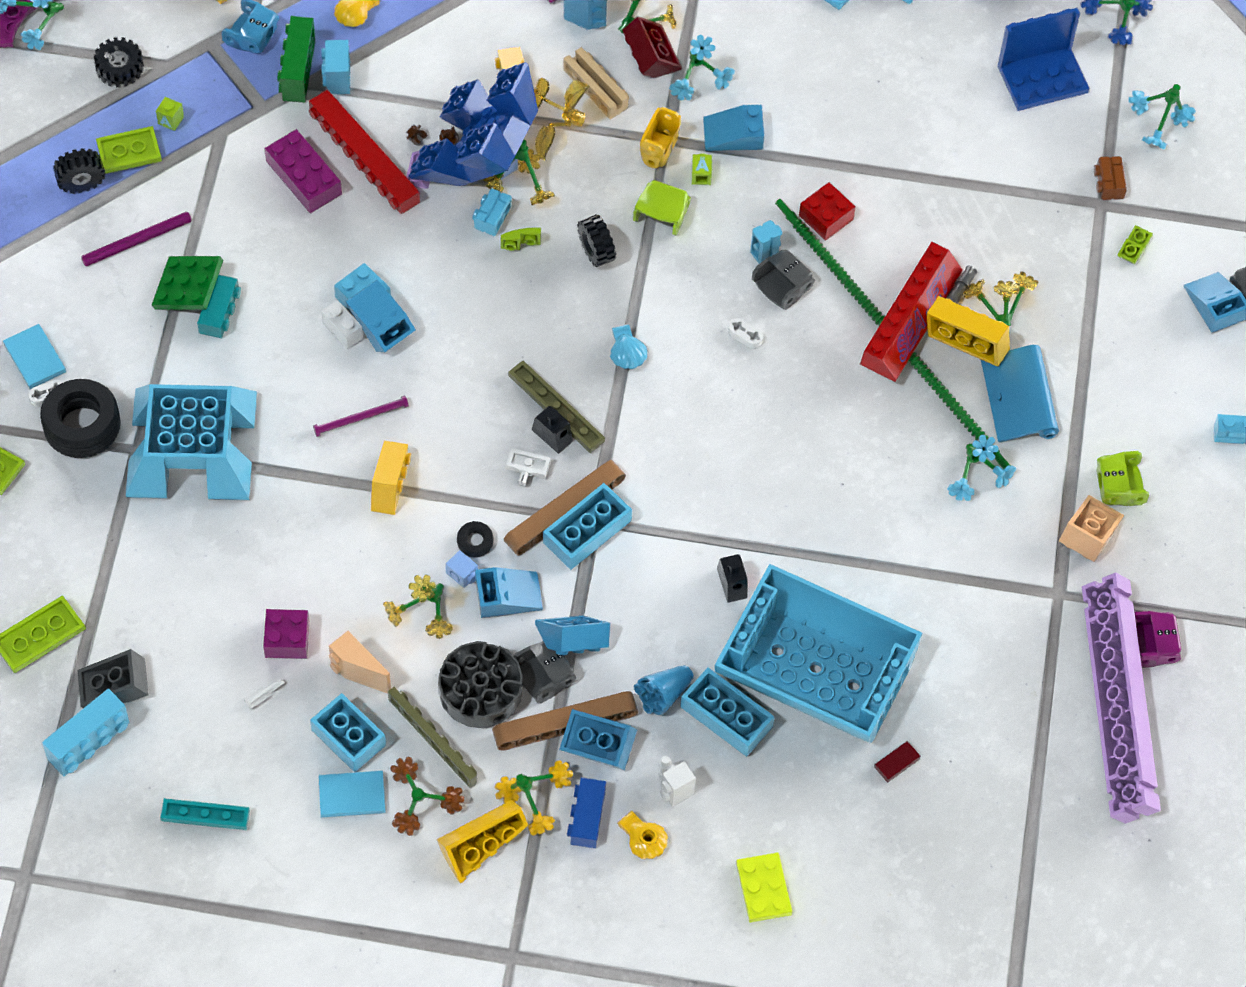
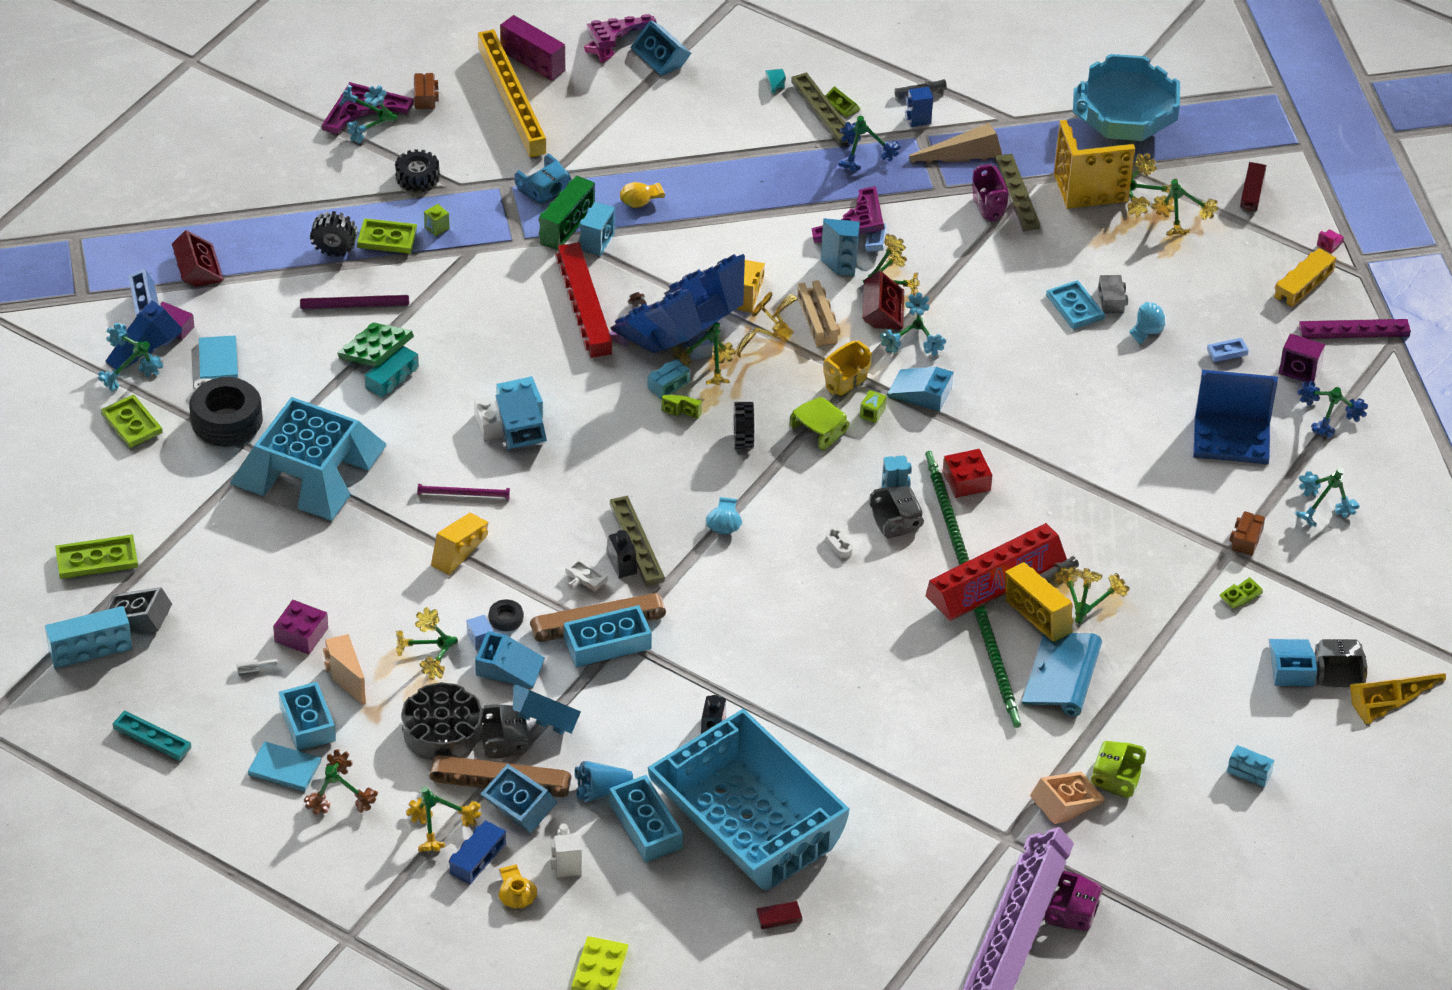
camera: 25 degrees right, 15 degrees down
magenta brick [264,129,342,213] -> none
olive plate [388,687,477,789] -> none
yellow wedge [436,800,528,884] -> none
medium azure plant [947,435,1016,501] -> none

